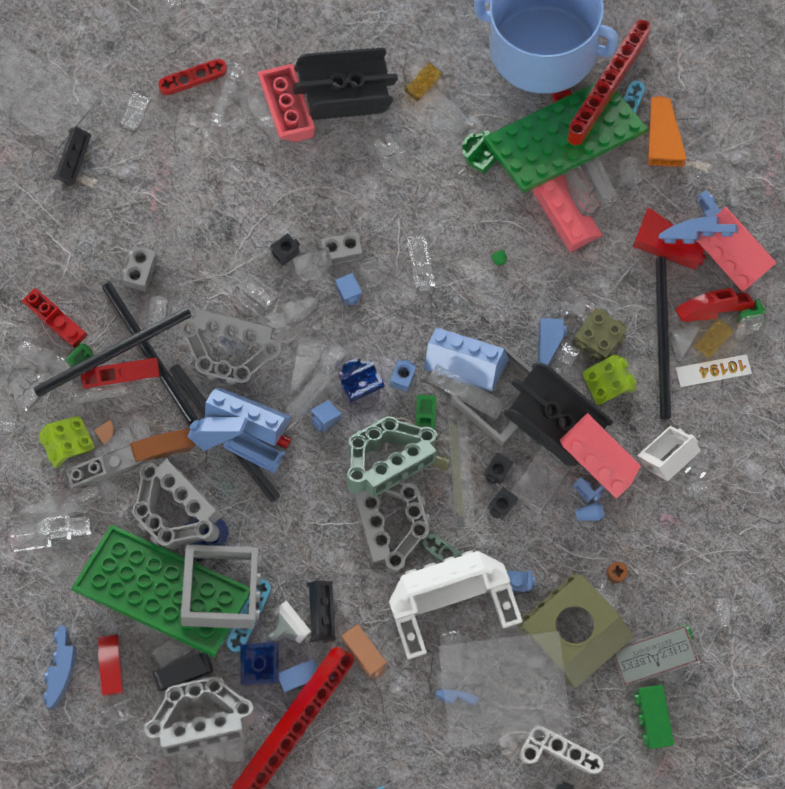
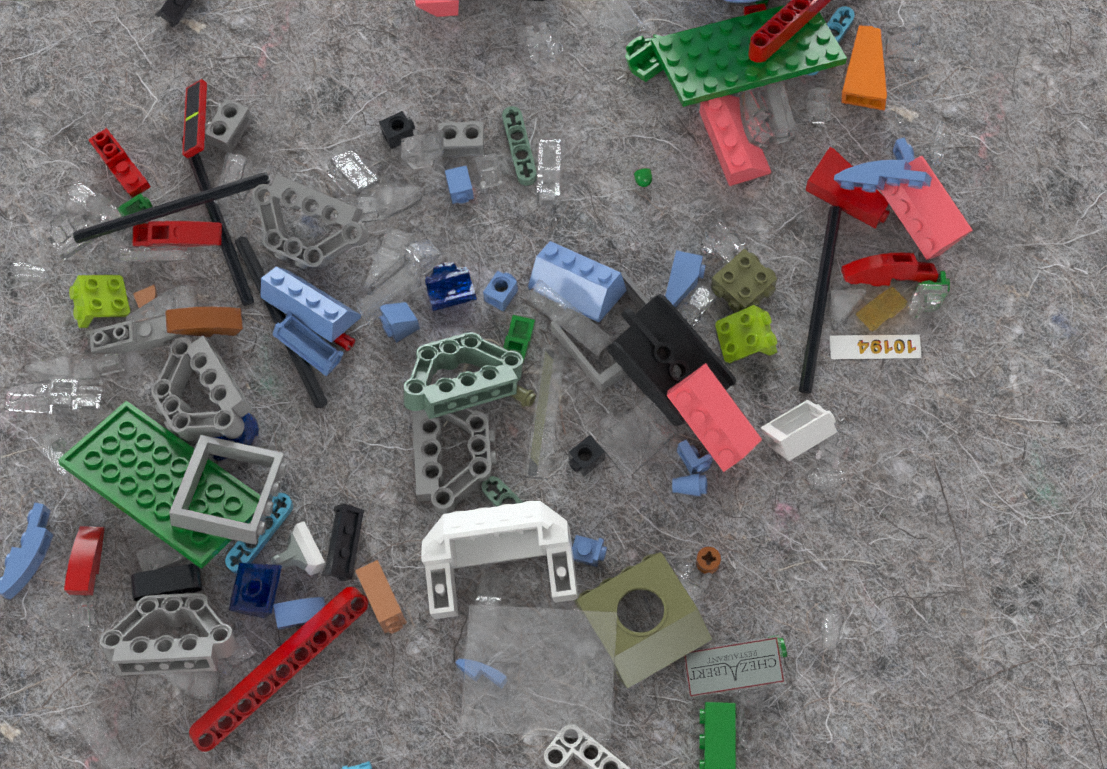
camera: 20 degrees right, 5 degrees down
medium blue slope [187,417,248,451] -> none
black brick [484,452,514,485] -> none
none -> tile [182,79,207,158]
none -> sand green beam [502,106,537,186]

